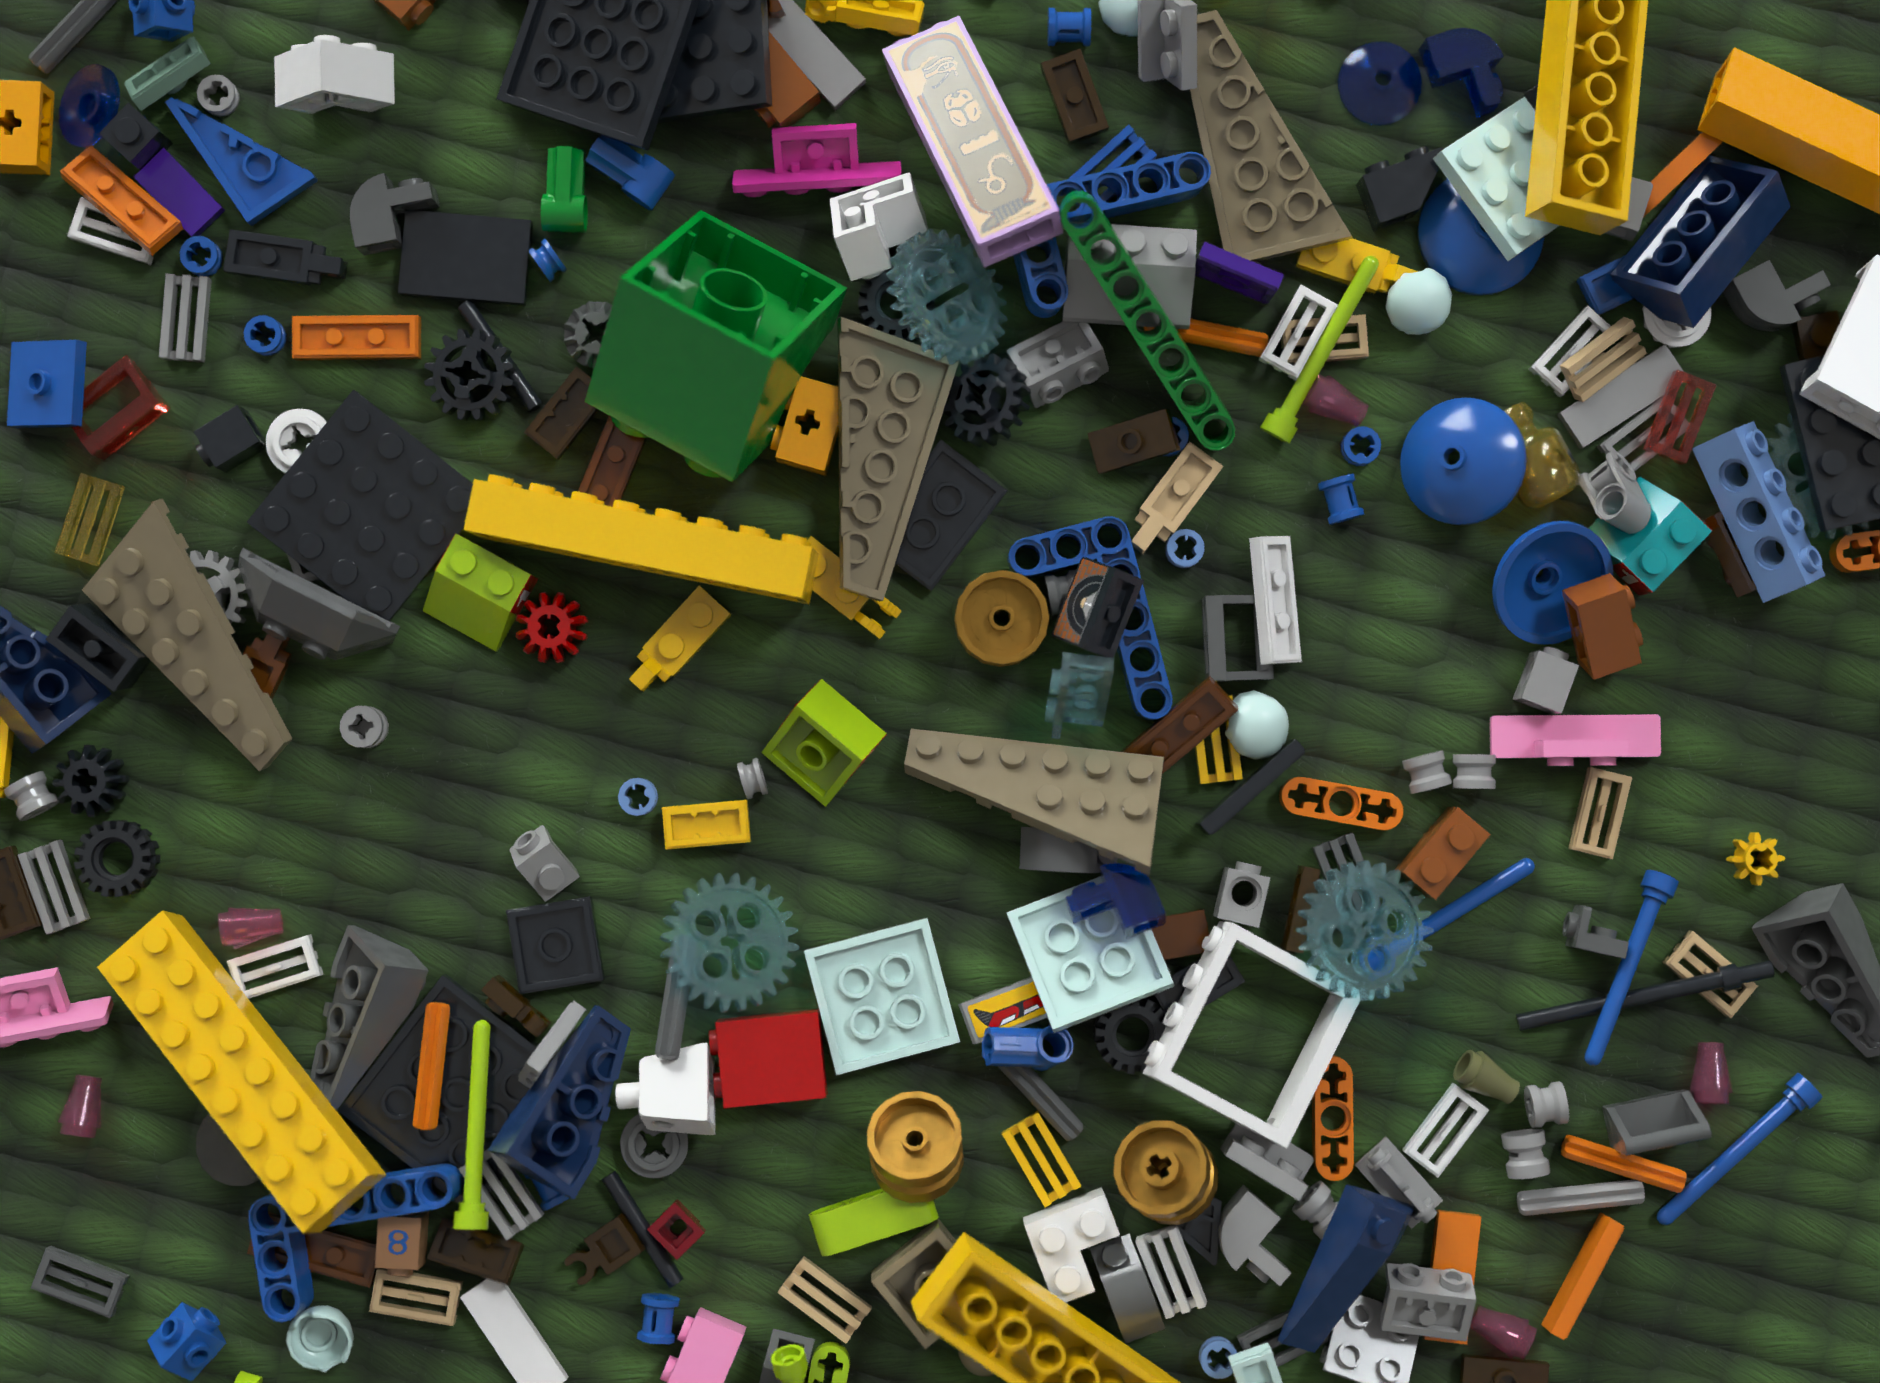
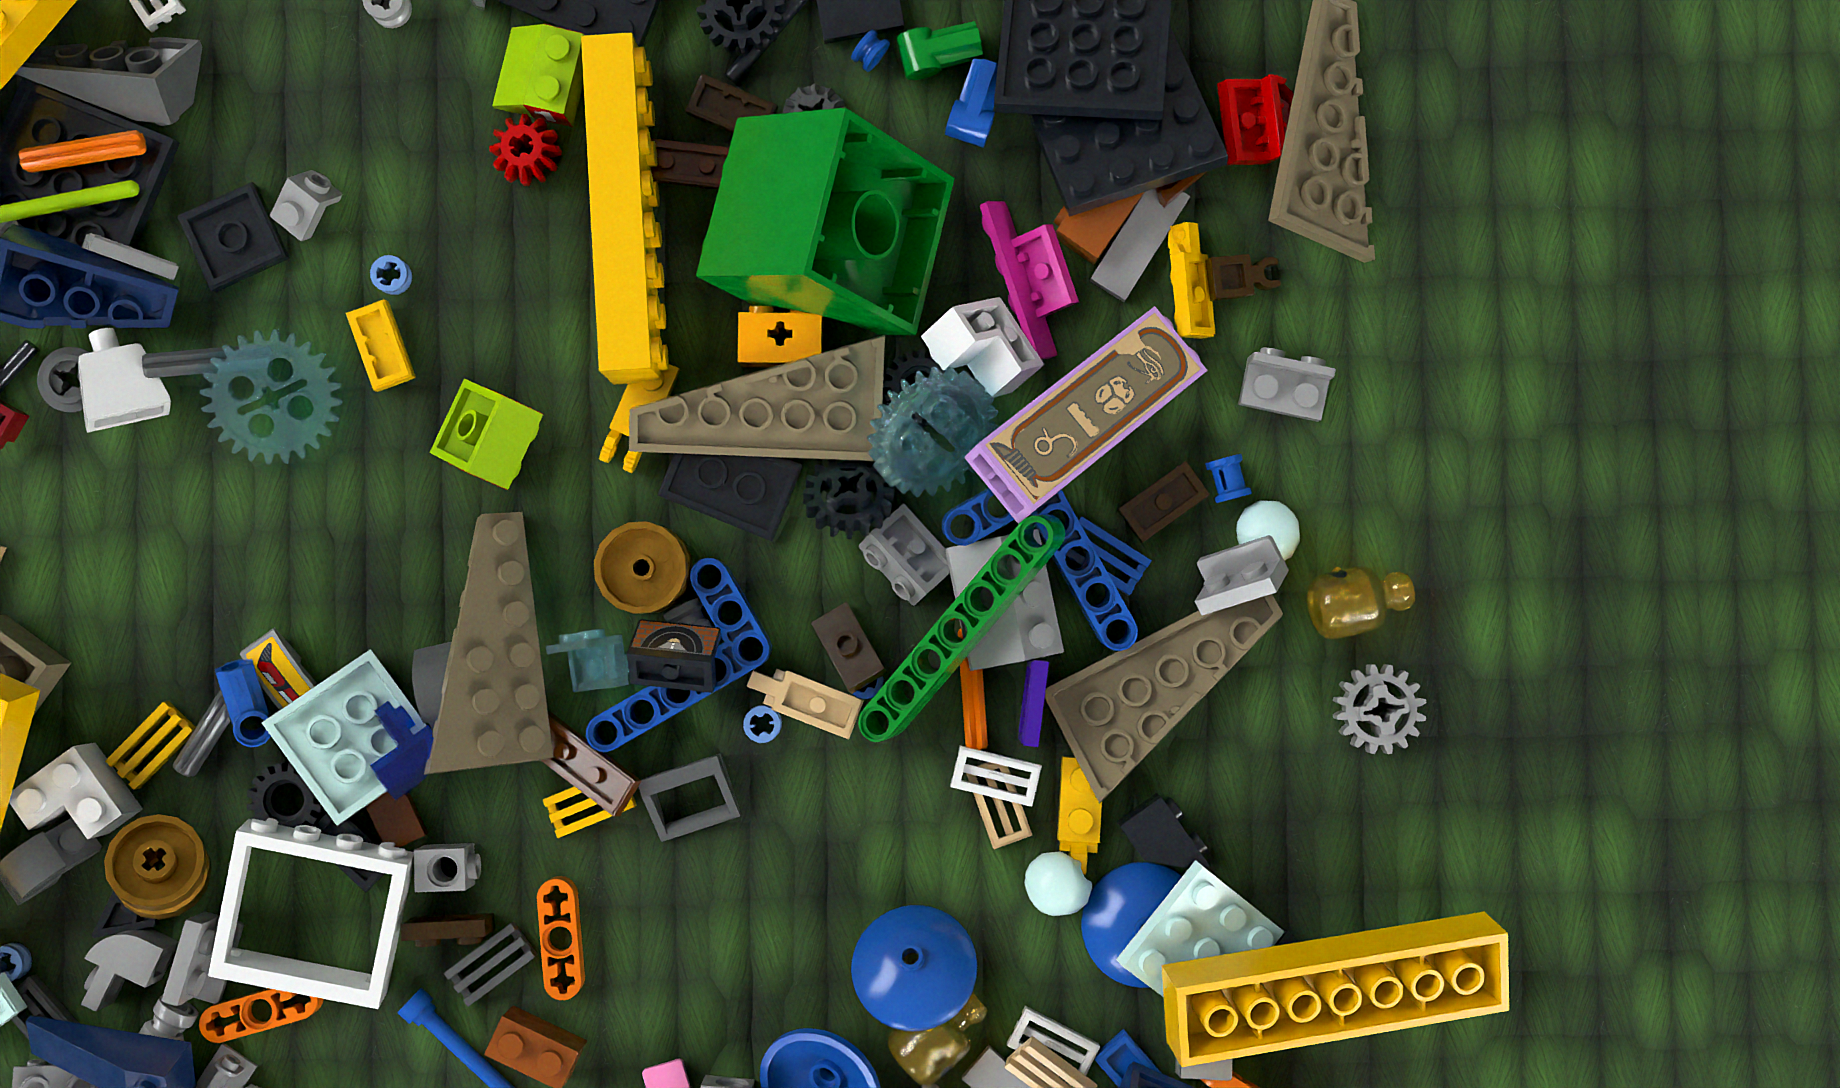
camera: 80 degrees right, 0 degrees up
dark brown plate [481,974,552,1037] -> none
yellow hinge [629,586,731,692] -> none
red brick [709,1009,828,1108] -> none
light grey bush [737,758,768,799] -> none
light aqua plate [804,918,960,1075] -> none
lime beam [808,1188,939,1256] -> none
pearl gold wheel [867,1091,964,1203] -> none
white tile [1135,1225,1207,1319] -> none
black tile [1196,739,1305,835] -> none
light aqua hair [1225,690,1289,760] -> none
white tile [1249,536,1302,665] -> none
lime piece [1260,256,1379,444] -> none
clear light blue gear [1296,860,1434,1001] -> none
clear pink cone [1302,374,1368,427] -> none
blue bush [1317,474,1365,525] -> none
clear blue dish [1338,41,1422,125] -> none
blue bush [1340,426,1381,466] -> none
light grey wheel [1402,750,1452,794] -> none
clear blue brick [1418,28,1504,117] -> none
light grey wheel [1453,754,1496,789] -> none

